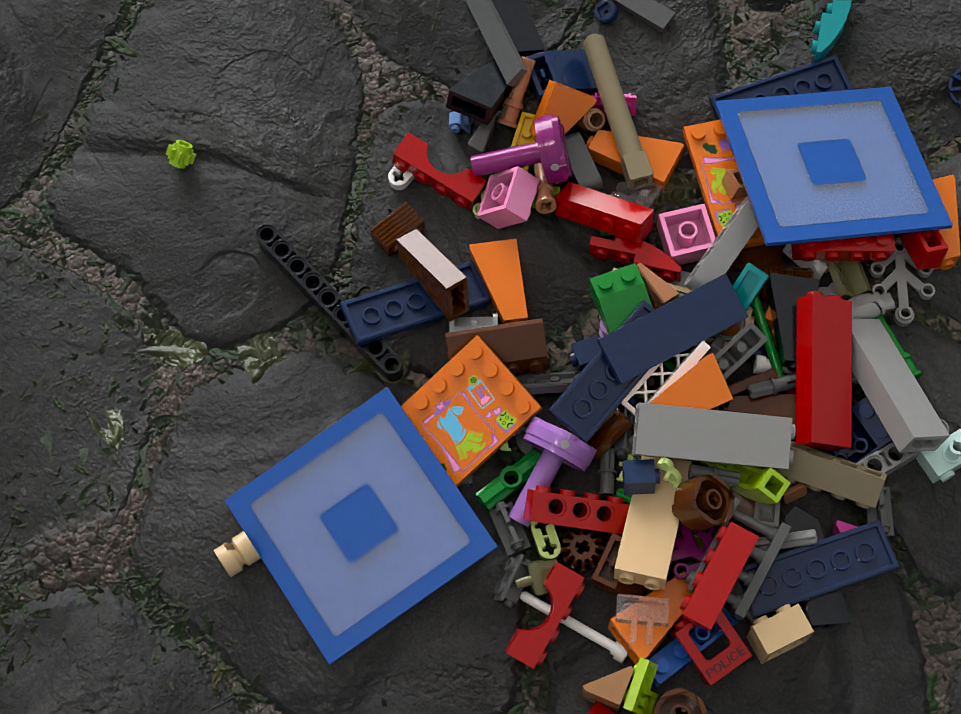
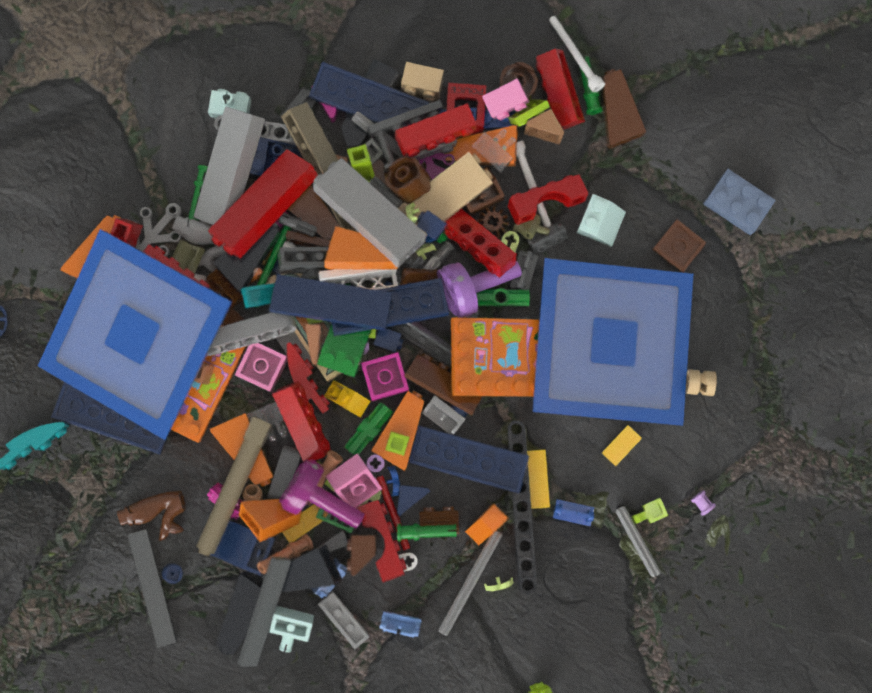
camera: 150 degrees left, 15 degrees up
reddish brown slope [397,229,469,321] -> none
none -> reddish brown piece [117,491,186,541]
none -> light aqua brick [270,606,314,652]
none -> light grey tile [318,591,370,649]
none -> yellow slope [324,380,370,418]
none -> green piece [344,402,393,455]
none -> reddish brown slope [347,534,376,576]
none -> dark pink brick [361,353,409,402]
none -> lavender bush [367,455,385,472]
none -> red bar [376,476,410,551]
none -> medium blue hinge [380,611,422,638]
none -> lime tile [385,431,410,456]
none -> blue piece [387,466,400,497]
none -> dark blue slope [397,485,430,515]
none -> green pin [397,523,457,542]
none -> light grey axle [439,531,502,636]
none -> orange slope [465,504,508,545]
none -> bright pink brick [482,79,530,121]
none -> yellowish green piece [484,577,514,591]
none -> yellow tile [527,450,550,509]
none -> blue hinge [553,499,595,526]
none -> light aqua slope [576,194,626,247]
none -> yellow tile [602,425,642,466]
none -> light grey axle [616,506,661,577]
none -> lime plate [631,498,668,524]
none -> reddish brown plate [652,219,707,273]
none -> lavender bush [691,490,716,516]

